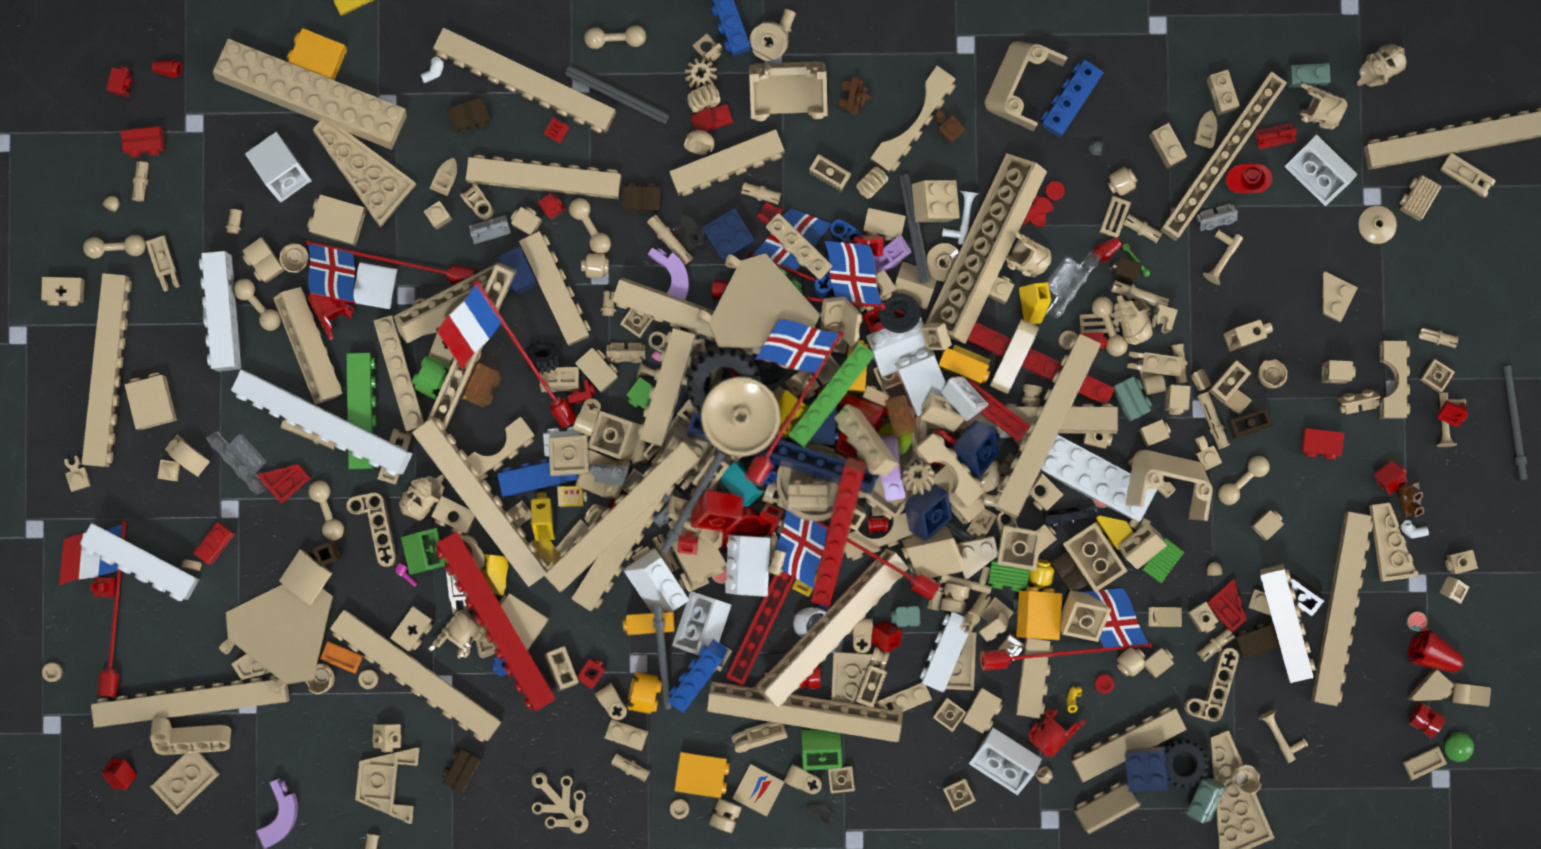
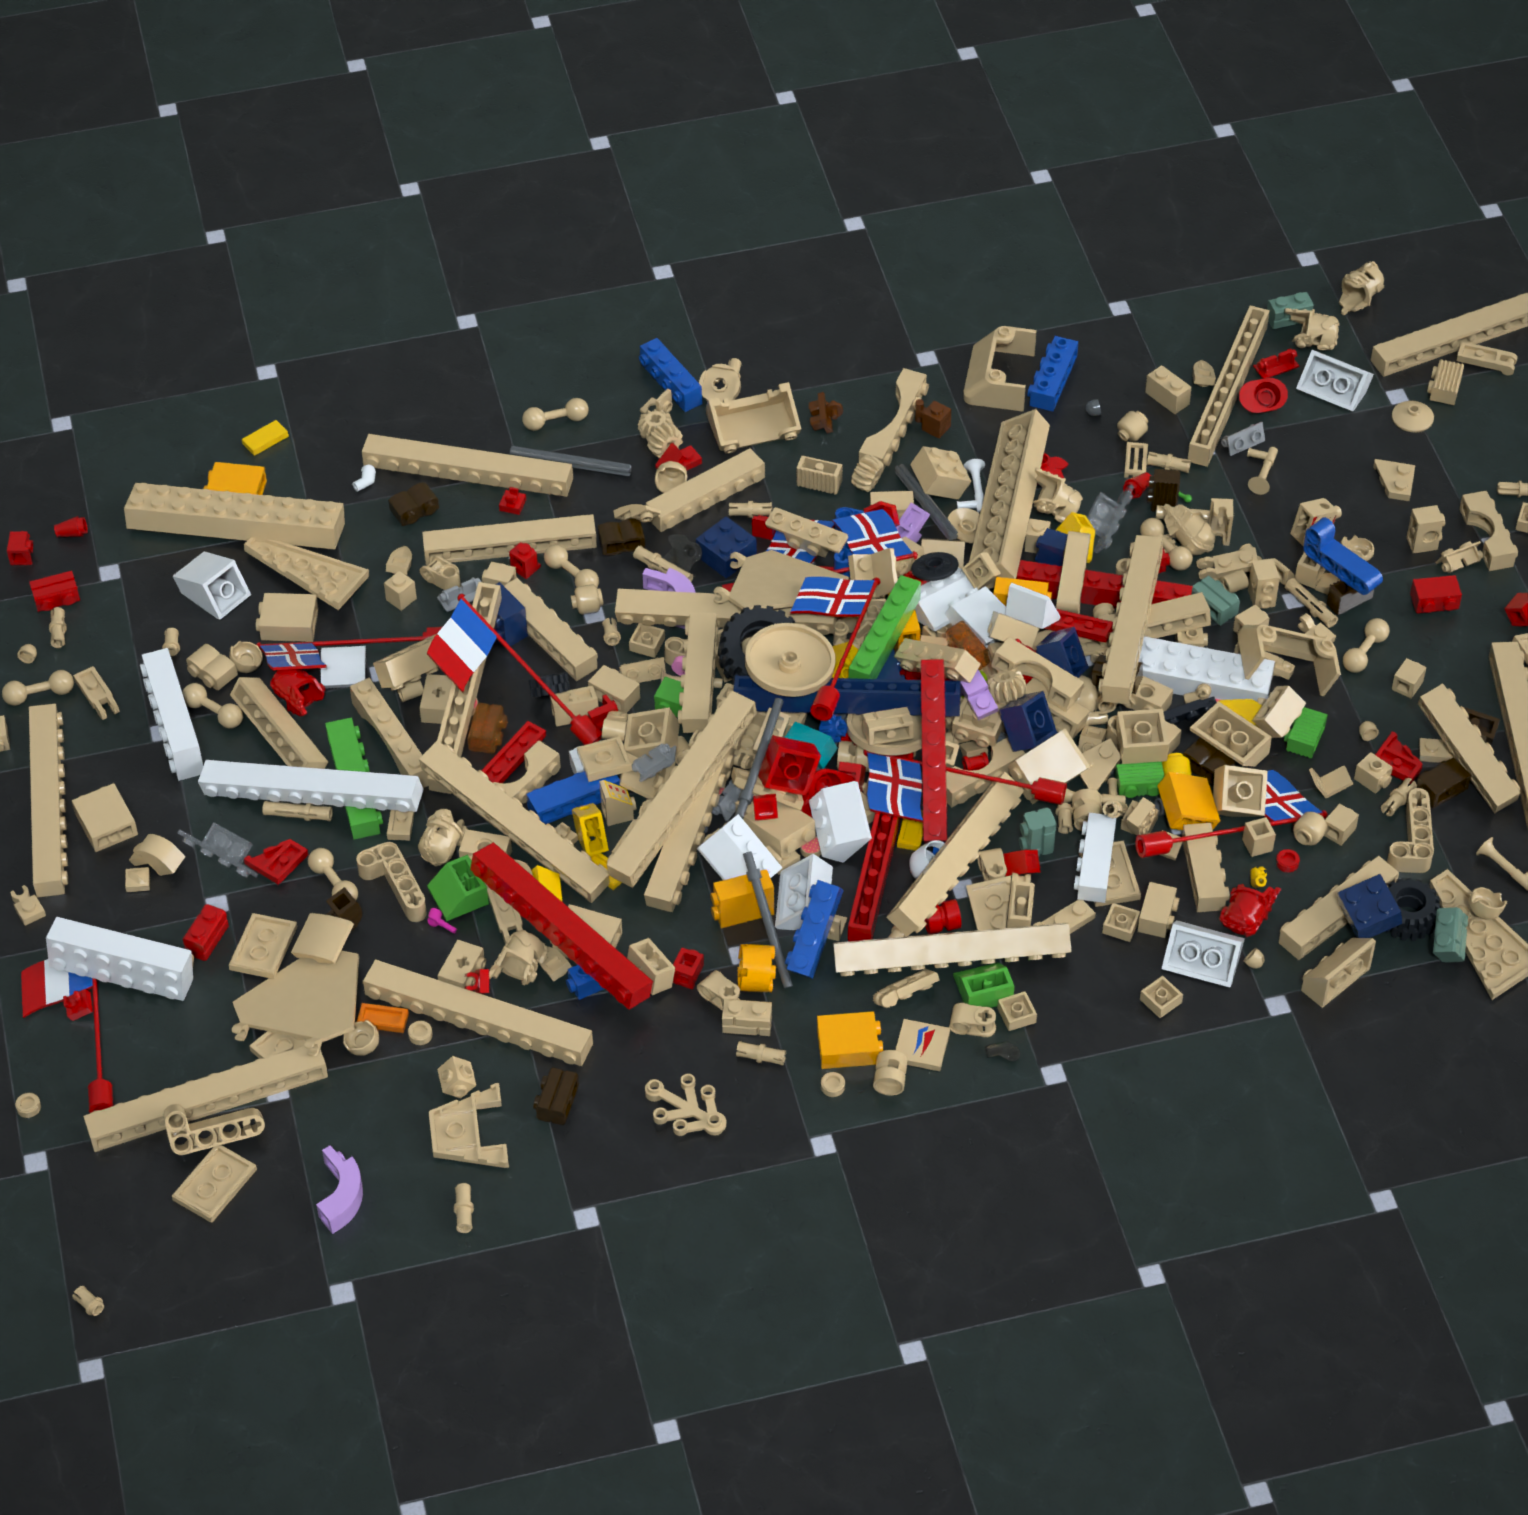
camera: 10 degrees left, 35 degrees down
red panel [101,759,136,790] -> none
bright green brick [412,356,451,400] -> none
tan pin [768,550,787,575] -> none
red tile [1045,181,1065,201] -> none
tan brick [1206,70,1240,115] -> none
none -> tan tile [229,913,297,979]
none -> red tile [465,969,489,994]
none -> red plate [481,721,546,783]
none -> tan slope [613,504,661,522]
none -> dark blue brick [1035,528,1068,566]
none -> tan arm [1184,683,1212,704]
none -> tan brick [1242,817,1276,857]
none -> blue beam [1304,517,1383,595]

